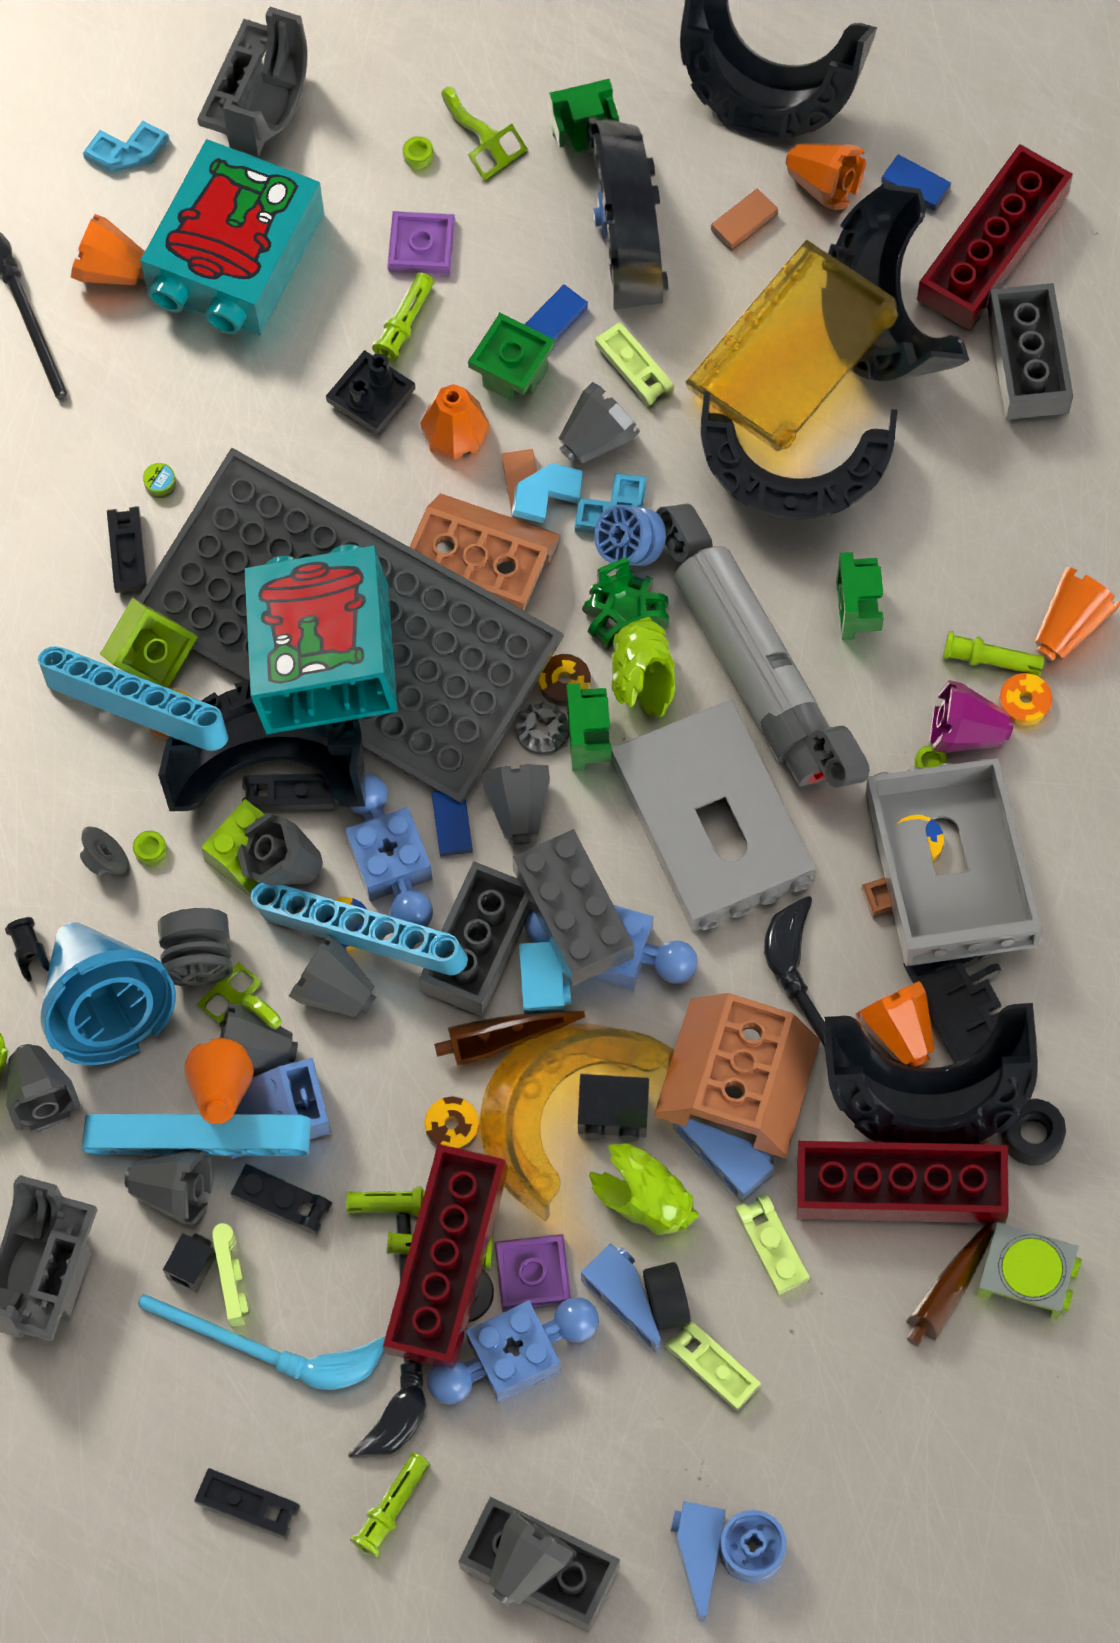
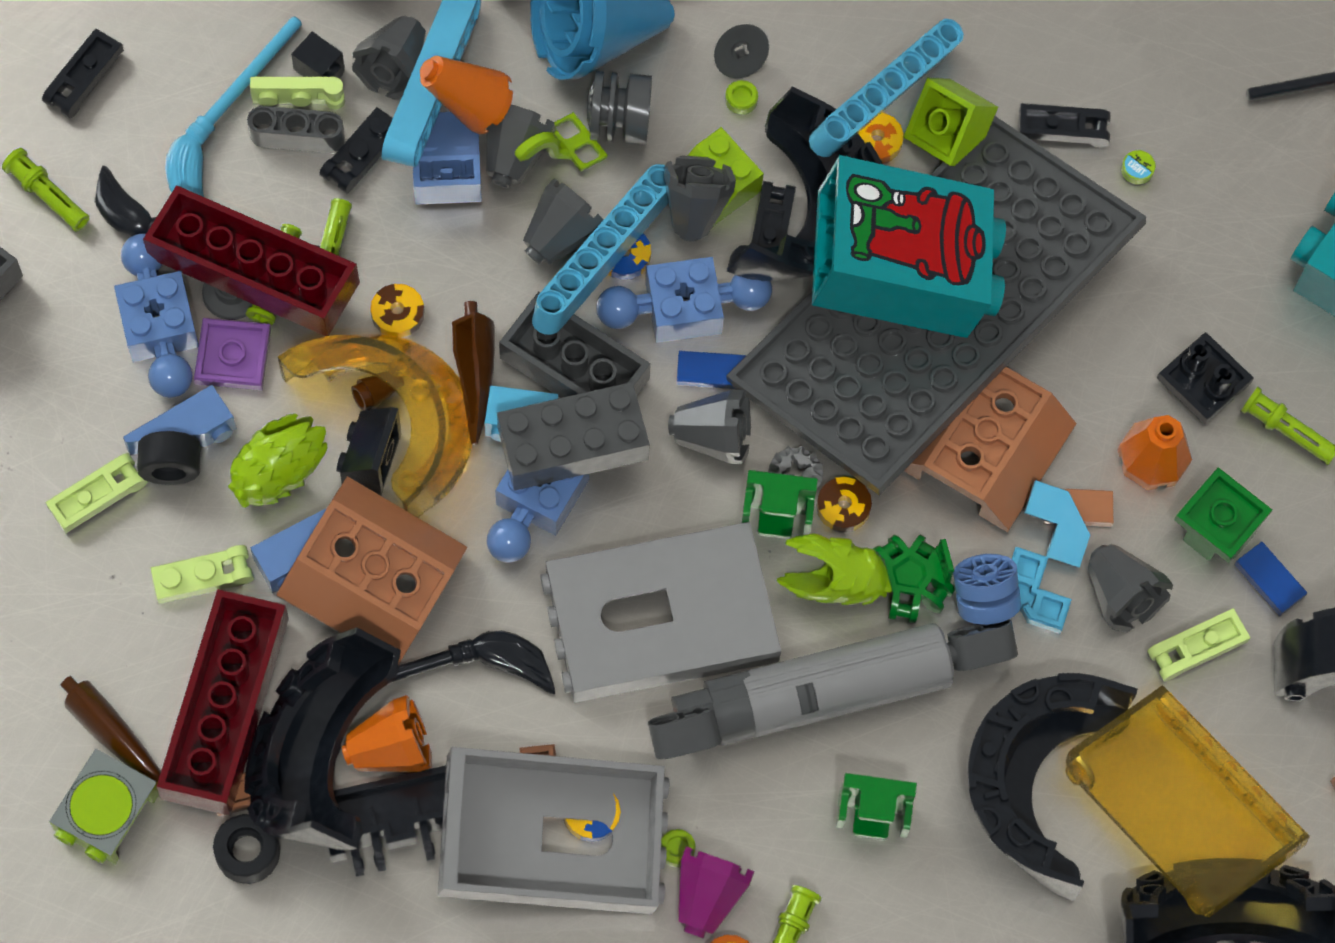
camera: 95 degrees right, 0 degrees up
none -> dark grey beam [247,106,345,153]
none -> reddish brown cone [351,369,404,411]

